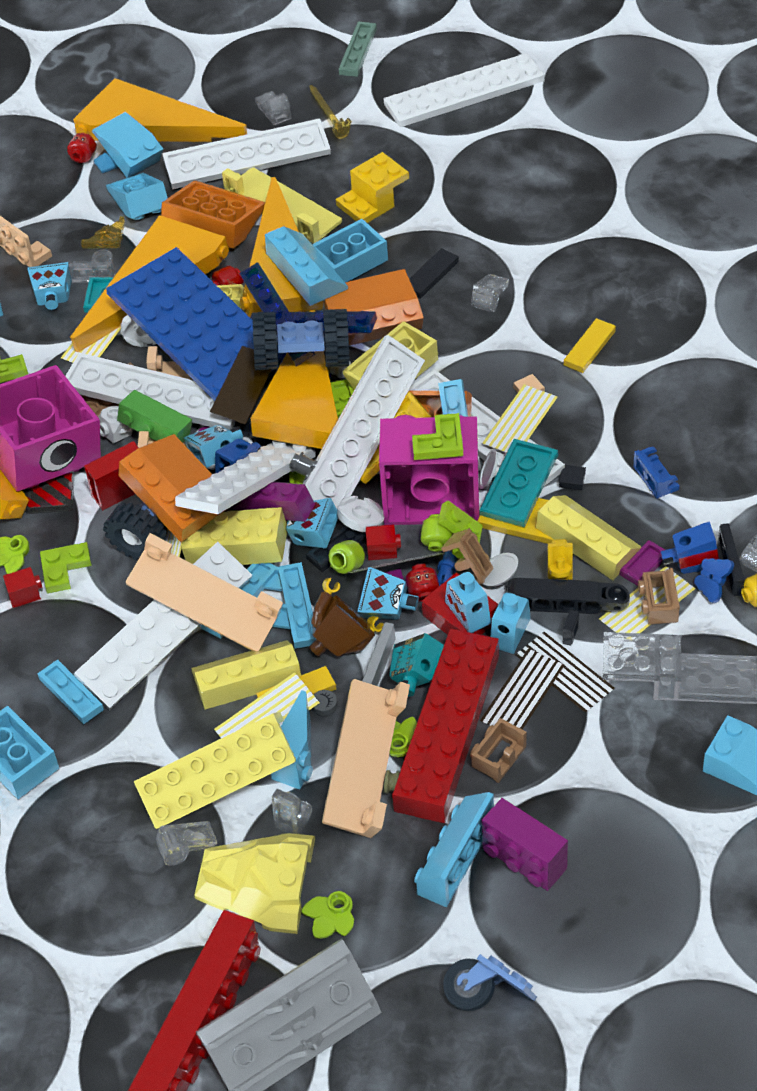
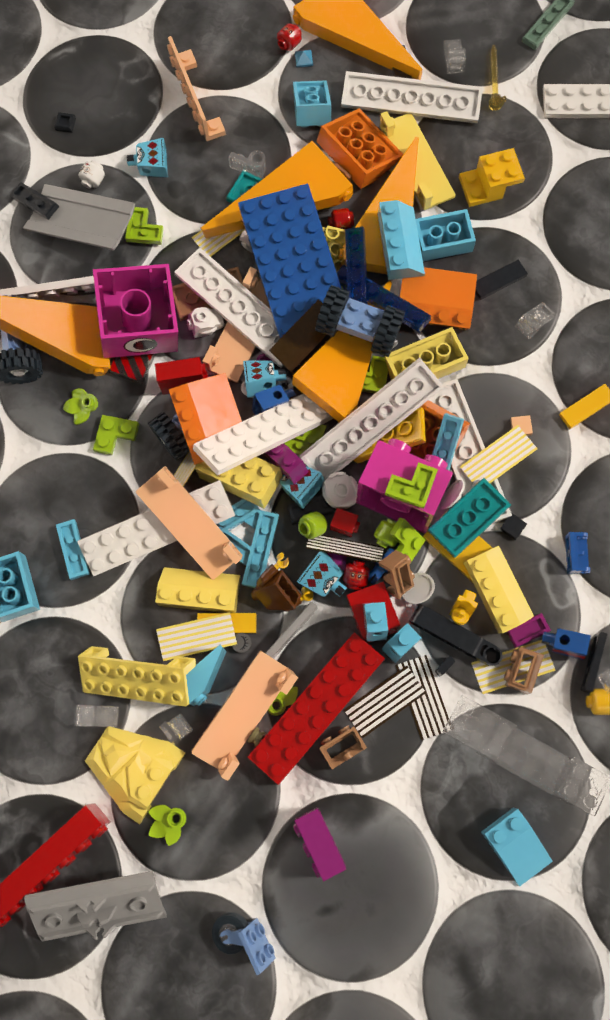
camera: 25 degrees right, 25 degrees up
red brick [3,567,43,608] -> none
medium azure torso [28,262,72,310] -> none
clear yellow tile [81,216,125,248] -> none
medium azure slope [92,112,163,178] -> none
bright green brick [117,389,192,443] -> none
dark grey brick [289,452,318,481] -> none
teal torso [390,633,444,697] -> none
medium azure slope [414,792,494,908] -> none
blue animal [694,558,734,603] -> none

